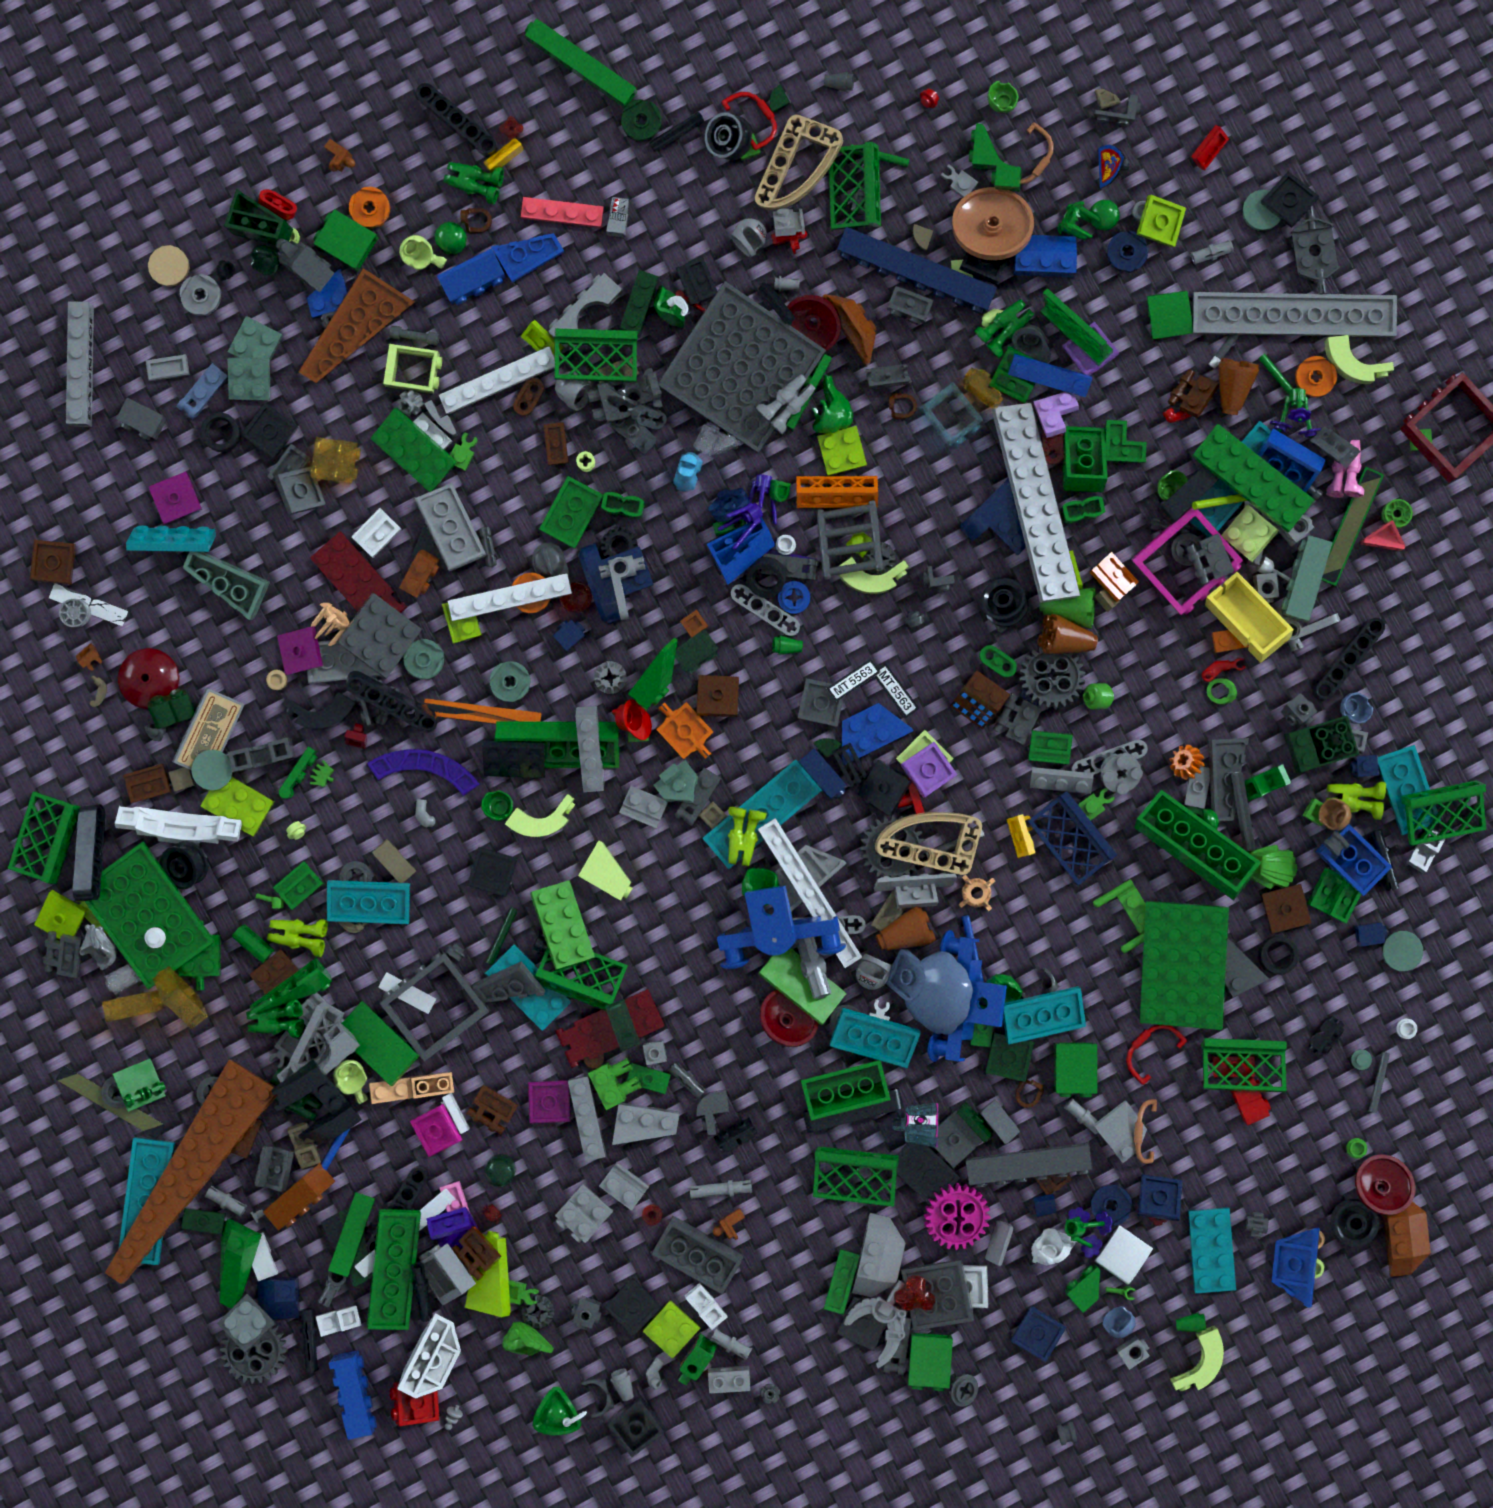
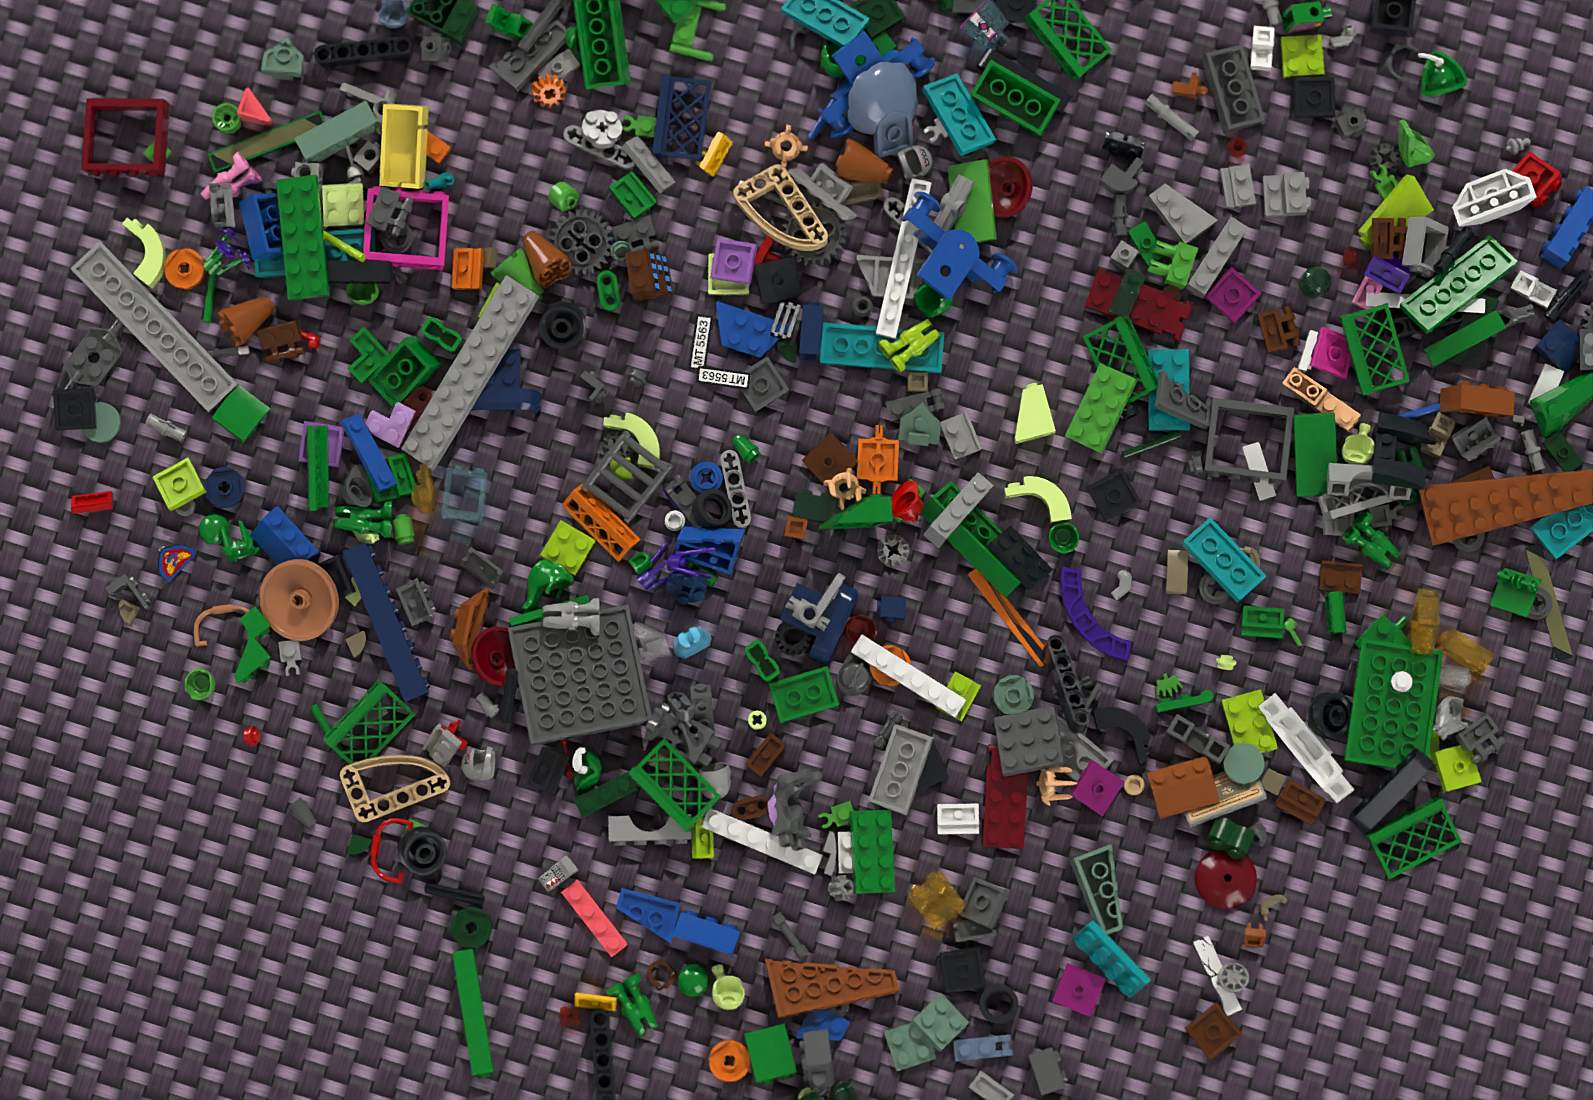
camera: 130 degrees left, 5 degrees down
green wedge [250,957,332,1014] -> none
lime piece [267,919,328,957] -> none
dark red tile [345,723,367,749] -> none
yellowish green window [383,344,442,394] -> none
dark orange brick [399,549,440,598] -> none
sand green plate [490,662,531,702] -> none
light grey cone [611,1368,634,1401] -> none
reddish brown piece [889,393,917,419] -> none
red arm [1202,658,1246,682] -> none
bright green piece [1207,678,1237,705] -> none
none -> sand green plate [261,37,305,80]
none -> bright green brick [391,514,415,545]
none -> teal arm [424,173,454,190]
none -> sand green plate [610,241,631,261]
none -> dark grey hips [768,769,822,851]
none -> light nougat piece [823,468,866,510]
none -> dark grey plate [852,296,873,317]
none -> dark orange slope [1147,756,1220,819]
none -> green fence [1339,303,1409,396]

